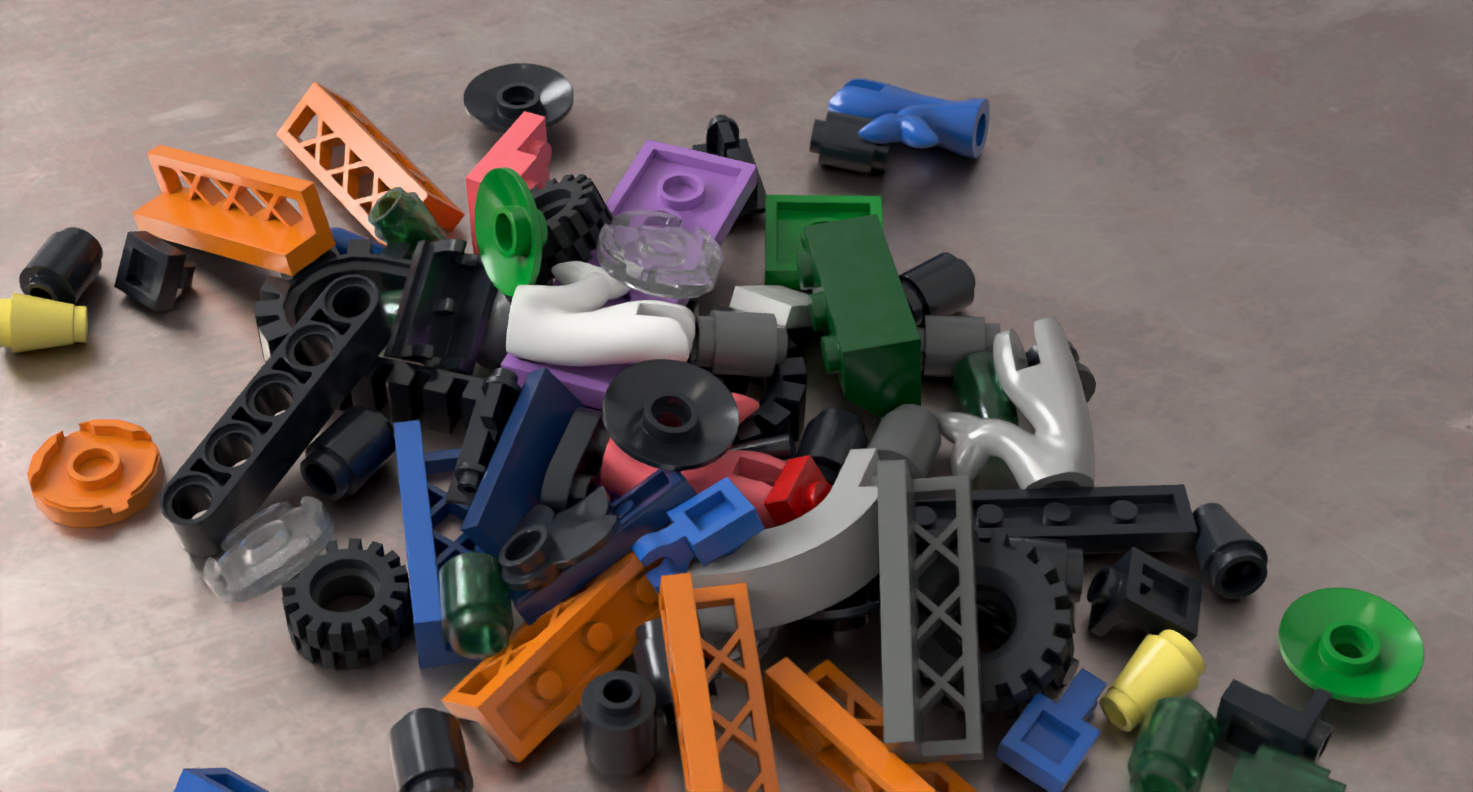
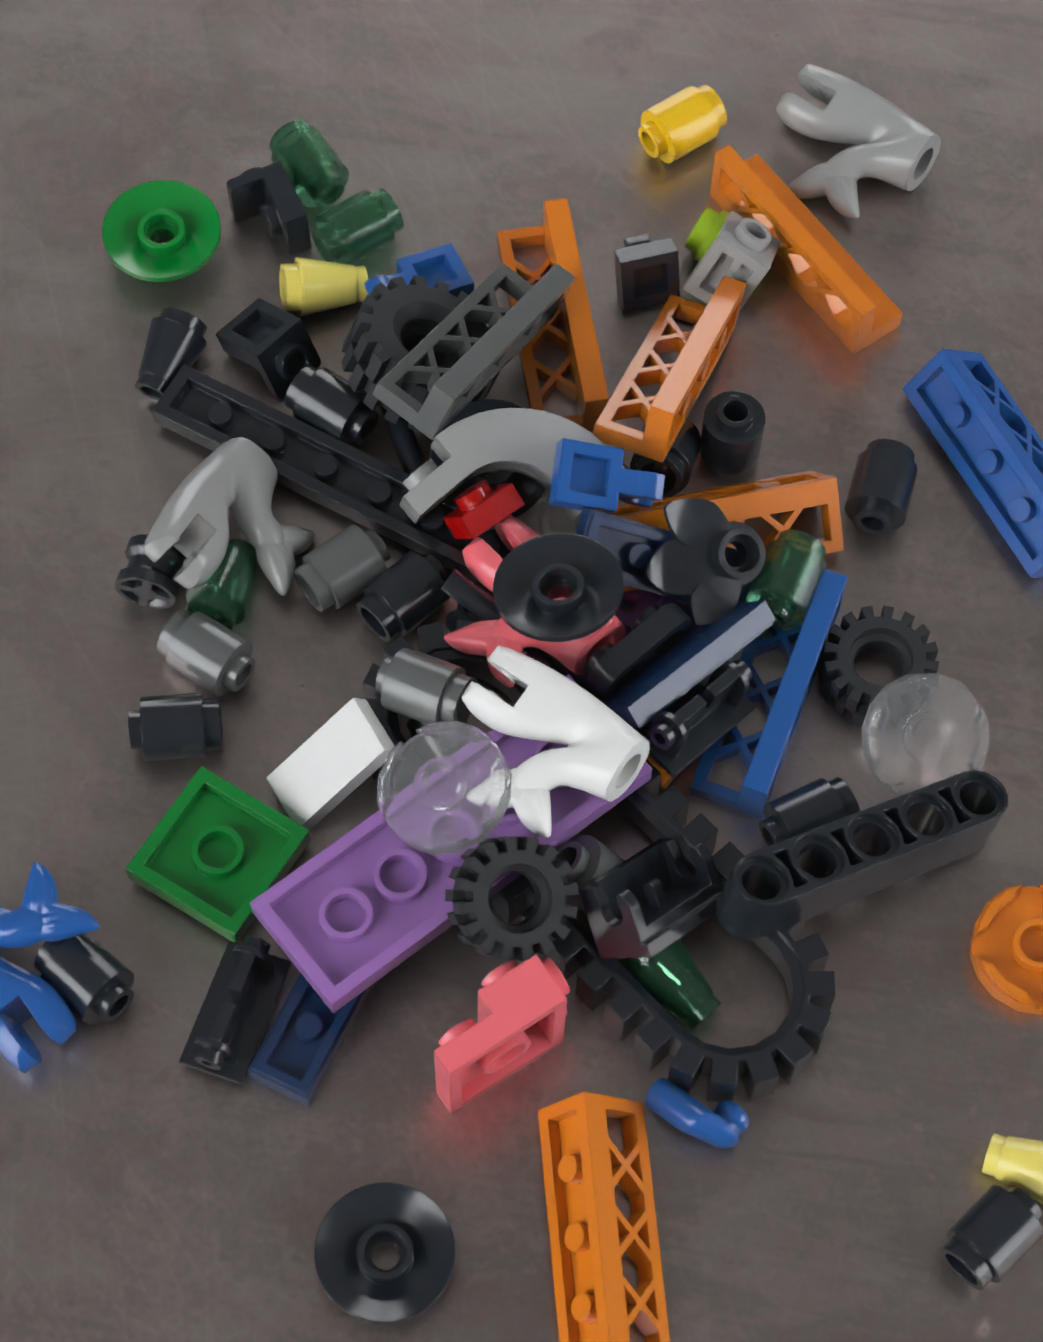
camera: 150 degrees left, 20 degrees up
black tile [114,231,197,311] -> none
orange fence [132,145,336,276] -> none
clear green cone [368,186,449,259] -> none
green dish [475,167,548,297] -> none
dark green slope [796,214,922,418] -> none

